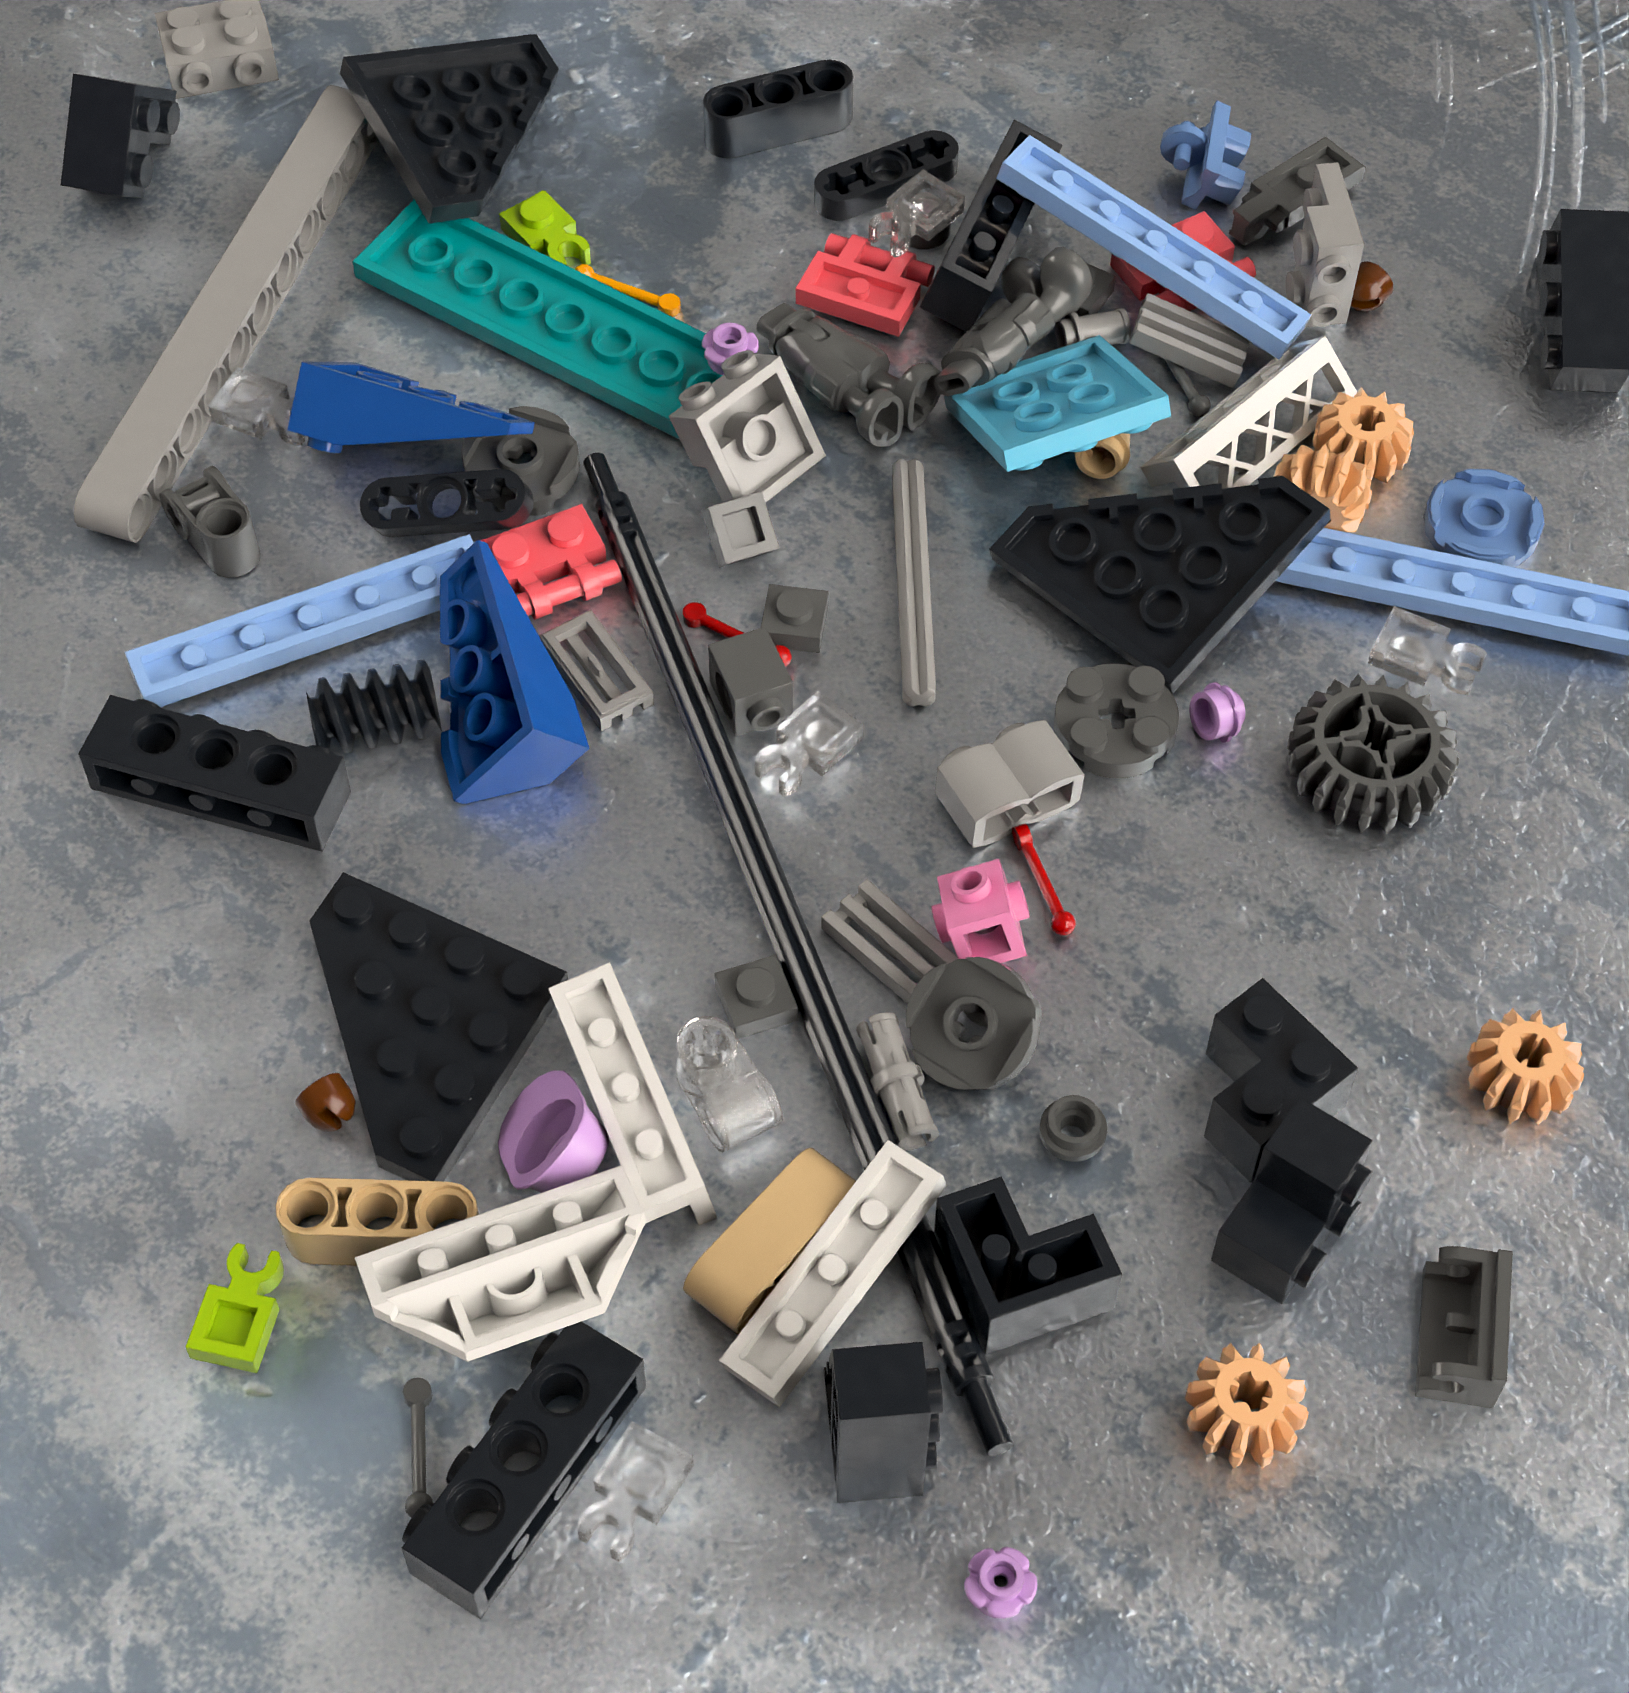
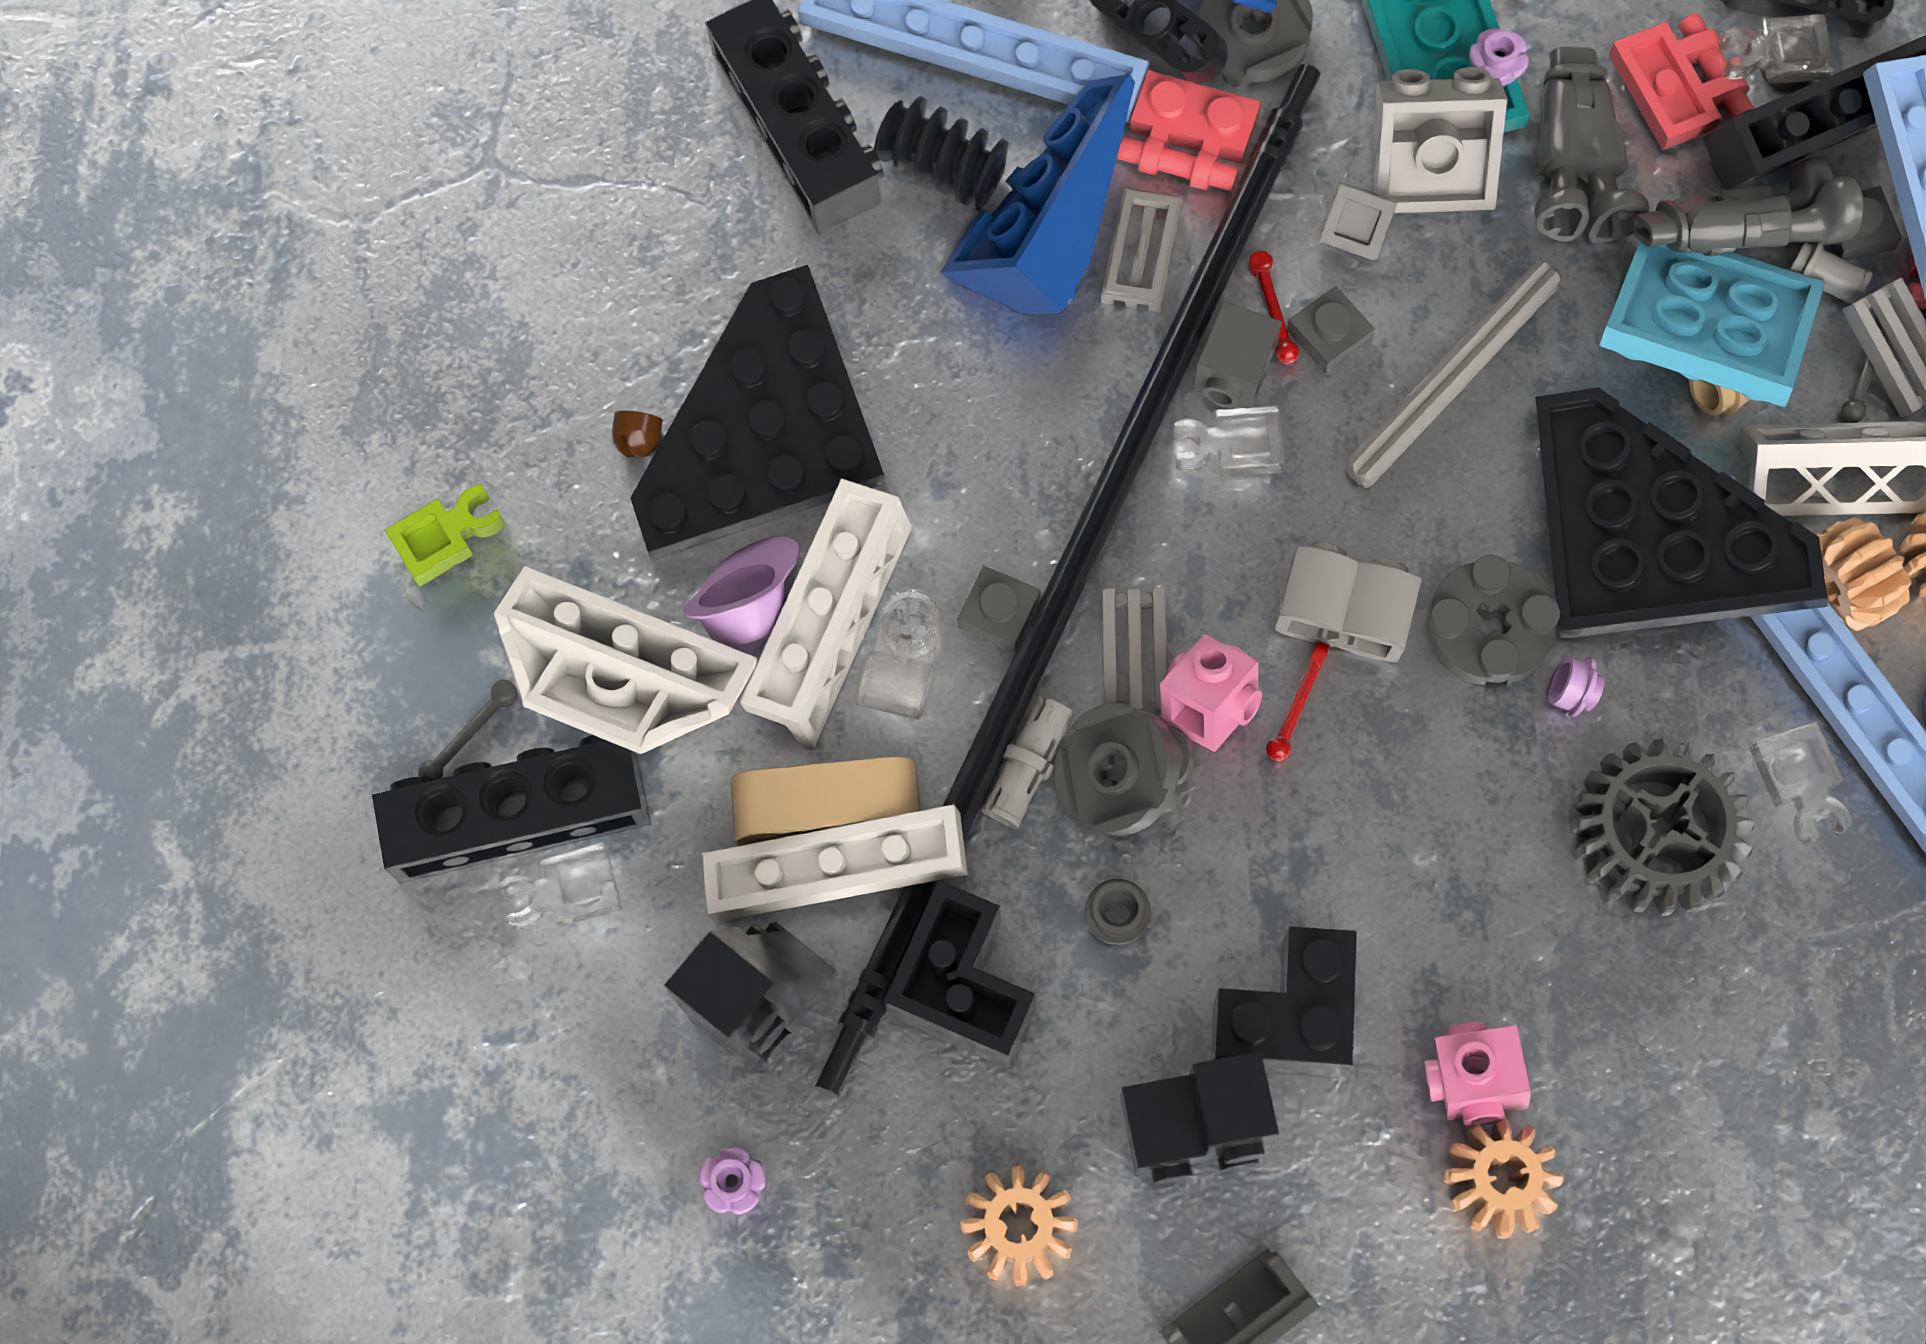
camera: 50 degrees right, 15 degrees up
tan beam [276,1178,479,1266] -> none
none -> bright pink brick [1424,1022,1531,1126]

